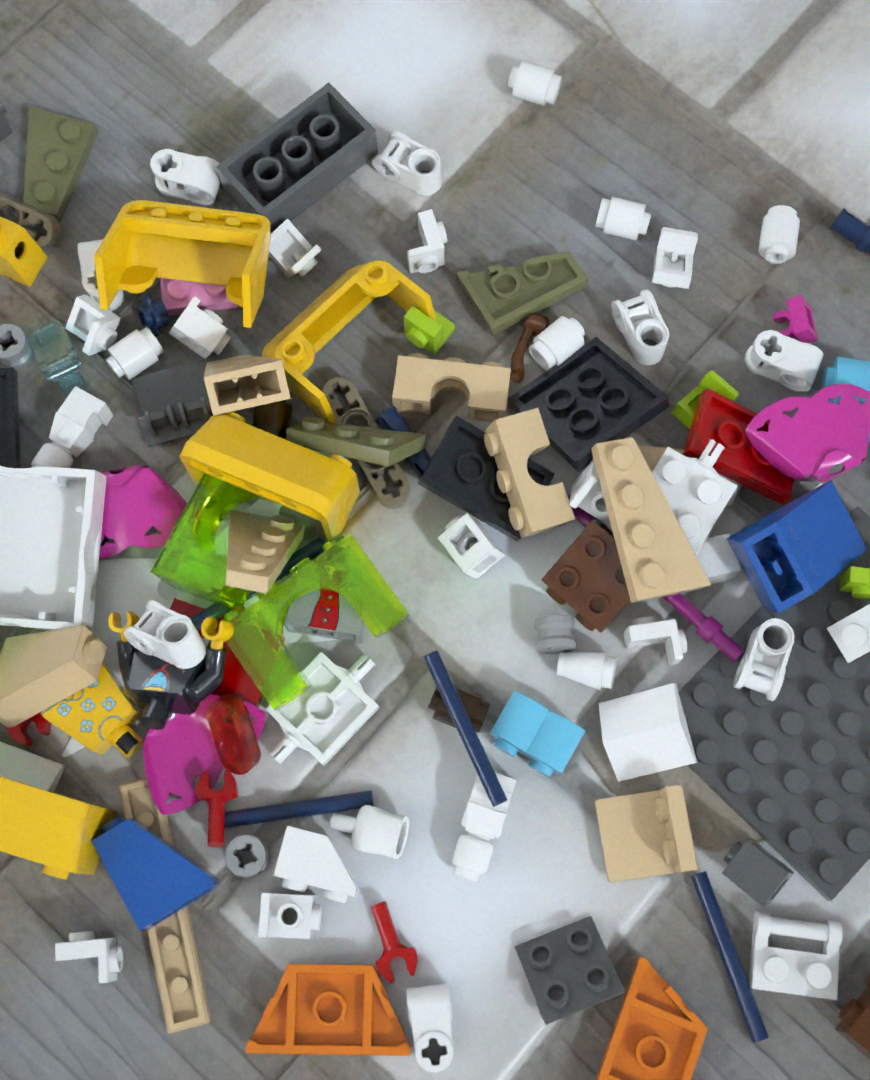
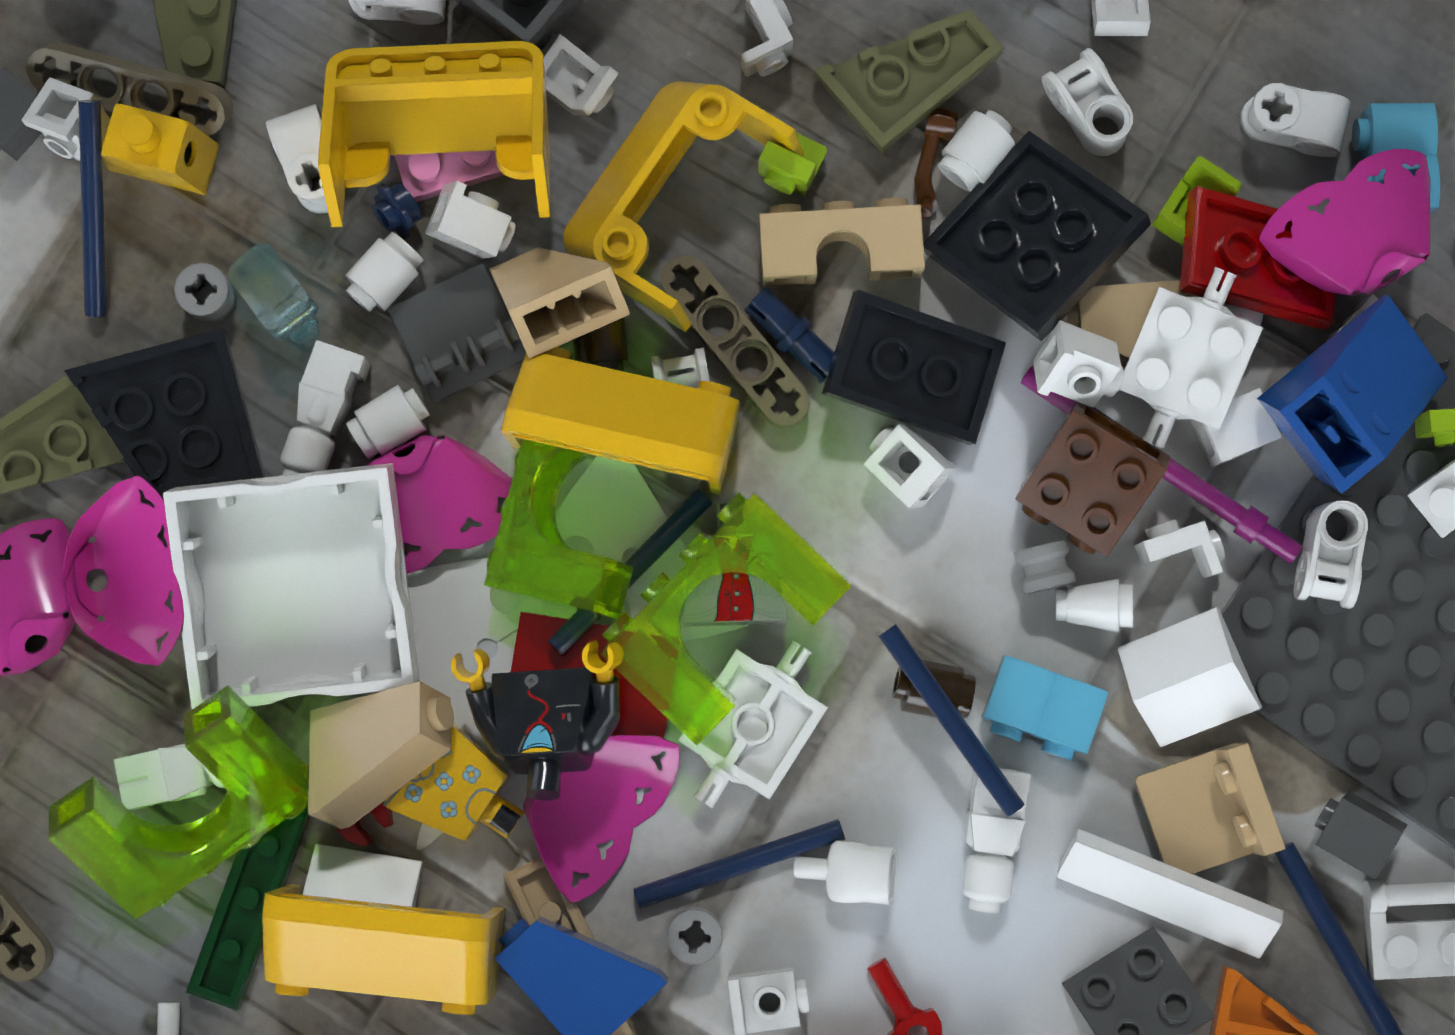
camera: 10 degrees left, 10 degrees up
white bracket [65,294,120,356] -> none
white piece [123,600,206,669] -> none
red bar [195,769,239,847] -> none
clear red plate [207,694,261,775] -> none
tan wing [225,510,305,593] -> none
white slope [273,826,359,903] -> none
olive wing [286,417,426,467] -> none
tan arch [484,408,575,539] -> none
tan wing [591,437,711,603] -> none
dark pink tile [773,295,818,343] -> none
none -> white brick [346,385,430,459]
none -> white tile [1056,829,1283,959]

